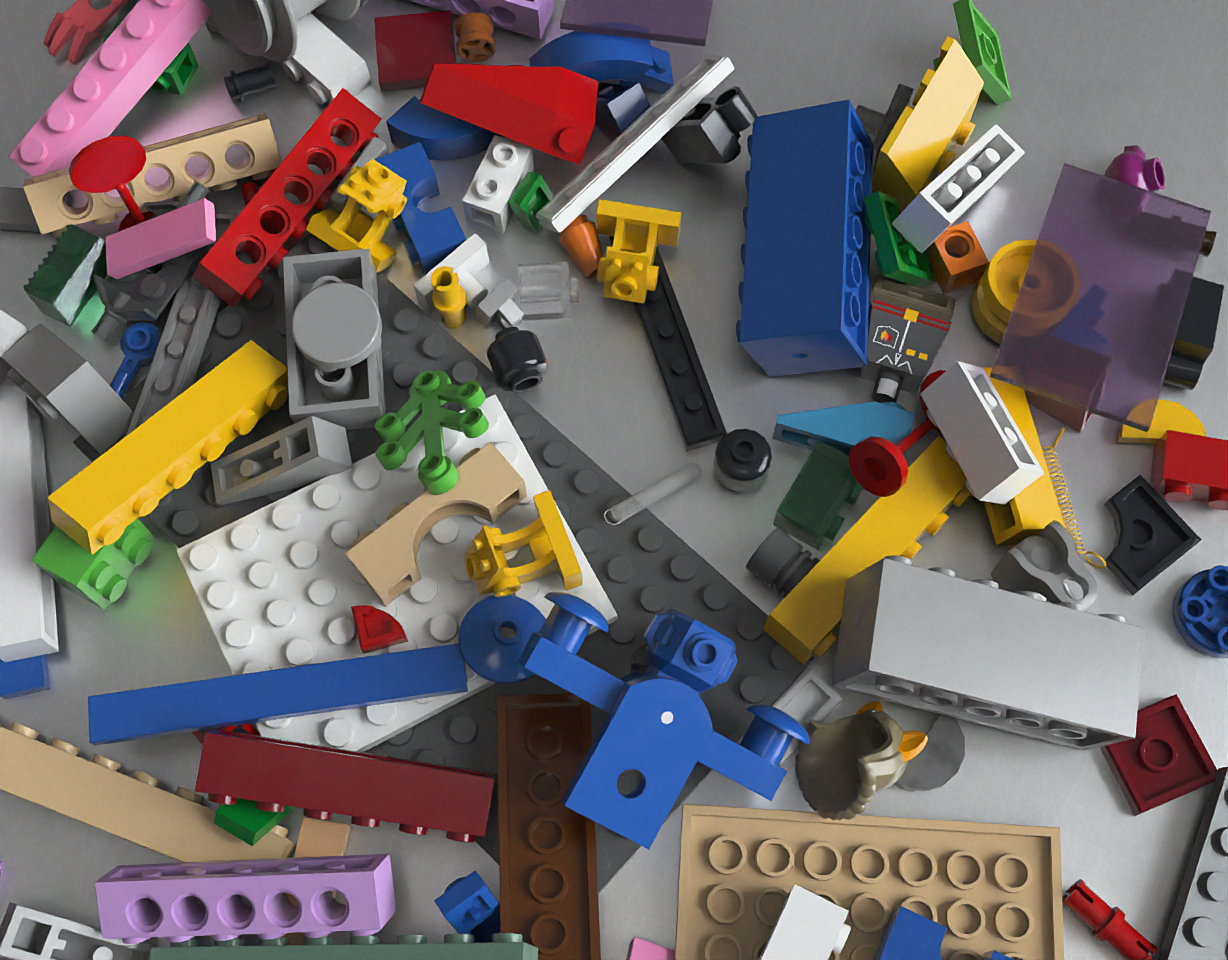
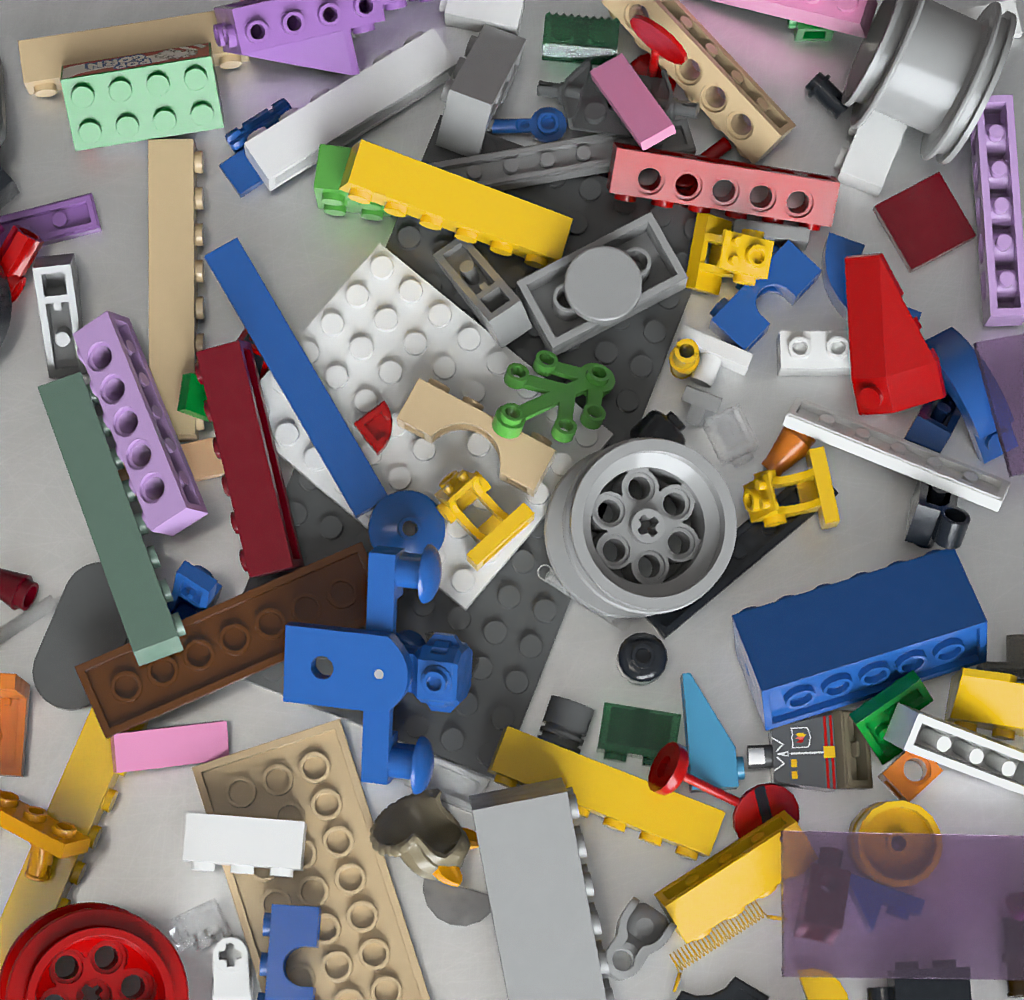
camera: 65 degrees right, 10 degrees up
dark orange wheel [454,12,496,62] -> none
green tile [507,171,554,231] -> none
white brick [920,361,1044,505] -> none
none -> light grey wheel [544,437,737,619]

